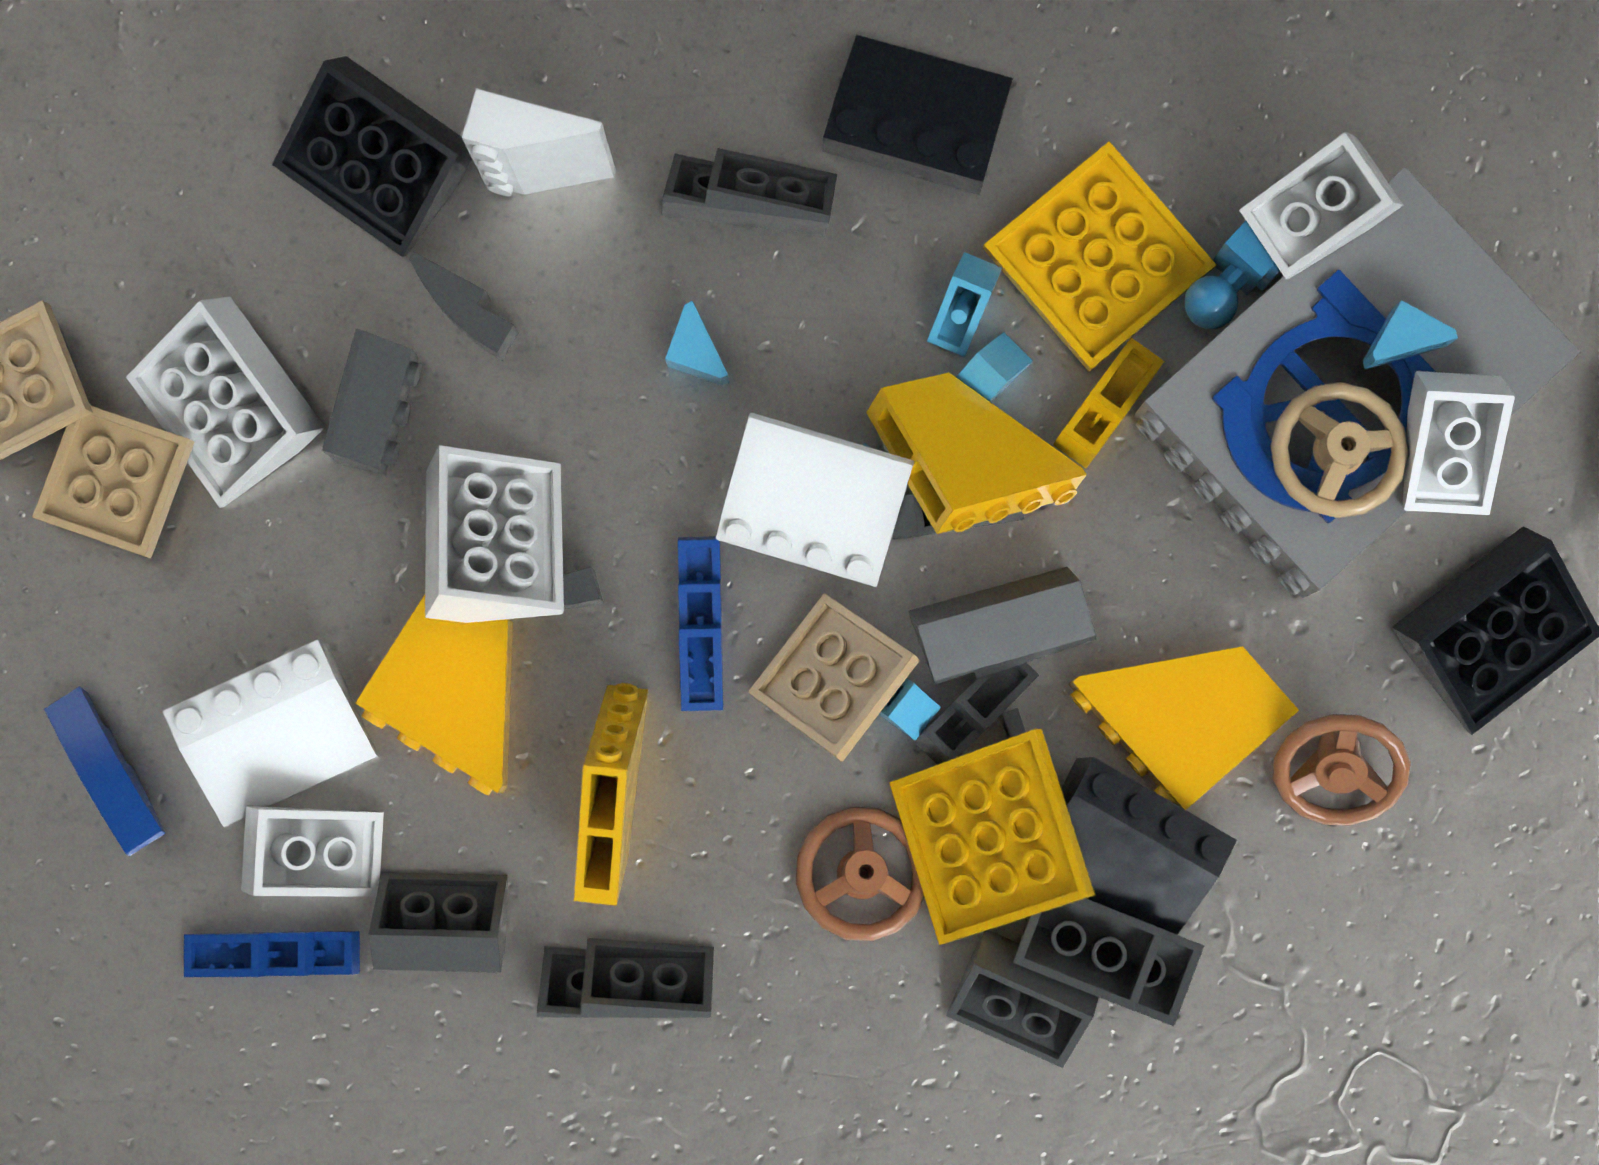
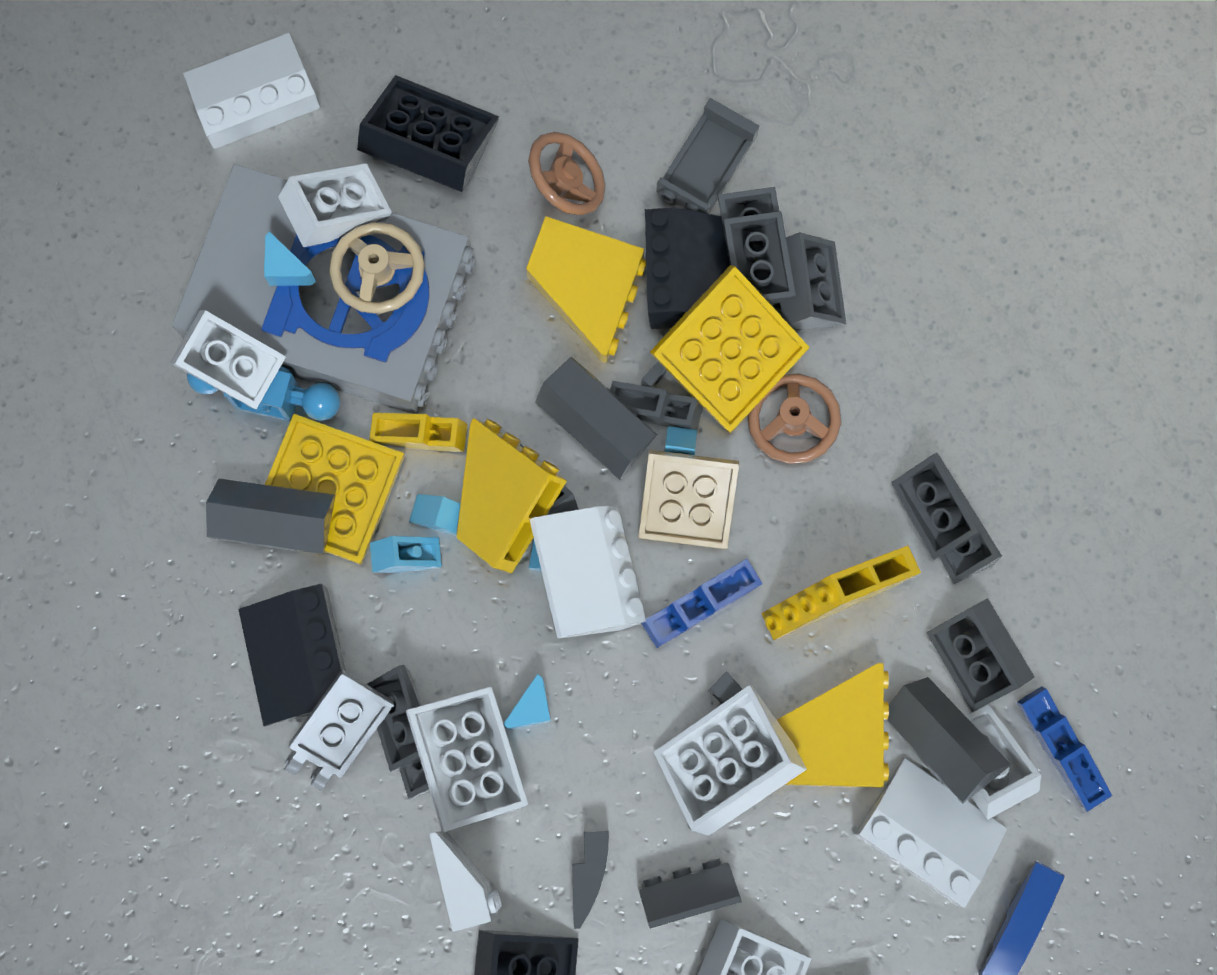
camera: 125 degrees left, 5 degrees down
none -> dark grey slope [206,478,335,554]
none -> tile [284,670,394,791]
none -> white slope [406,686,528,833]
none -> dark grey panel [656,98,759,214]
none -> dark grey slope [886,677,1011,804]

